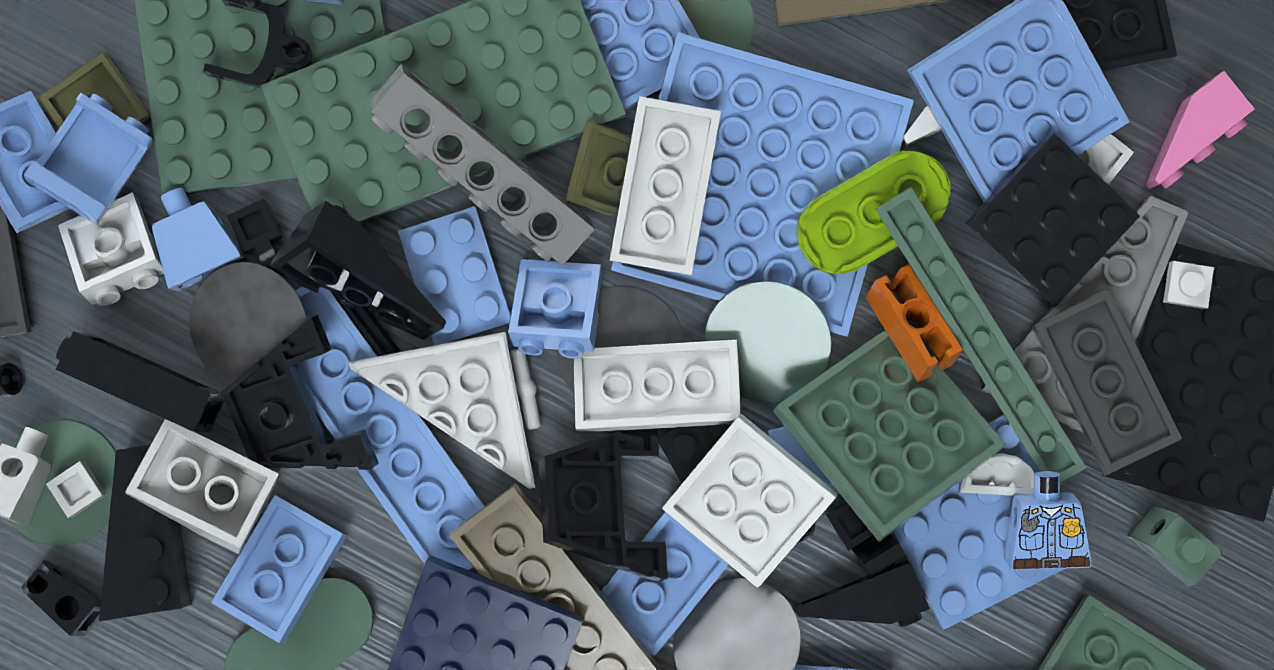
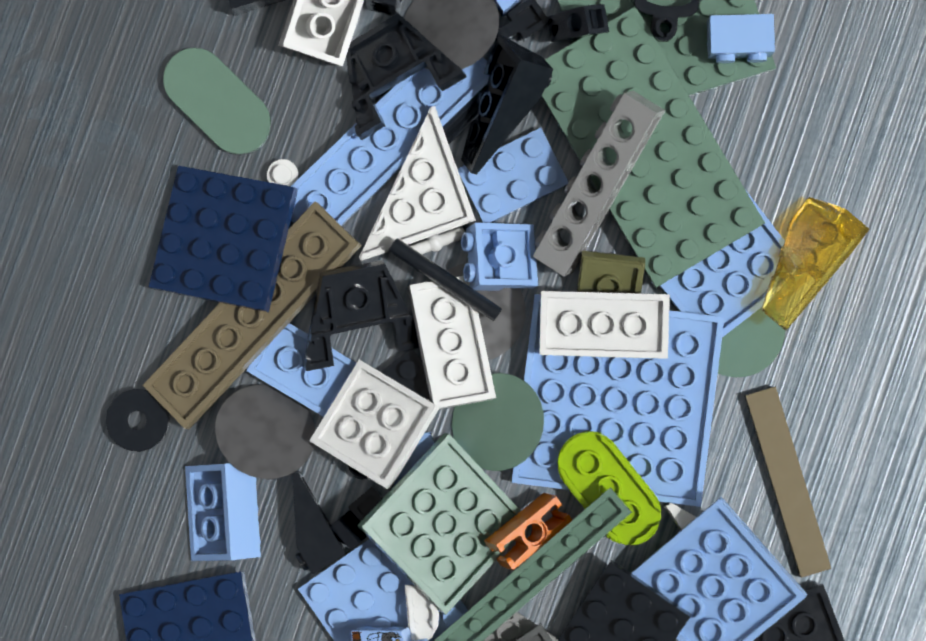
camera: 80 degrees right, 0 degrees up
light blue plate [211,495,347,644] -> none
none -> white plate [267,159,299,186]
none -> black piece [388,238,502,321]
none -> black leg [547,4,609,42]

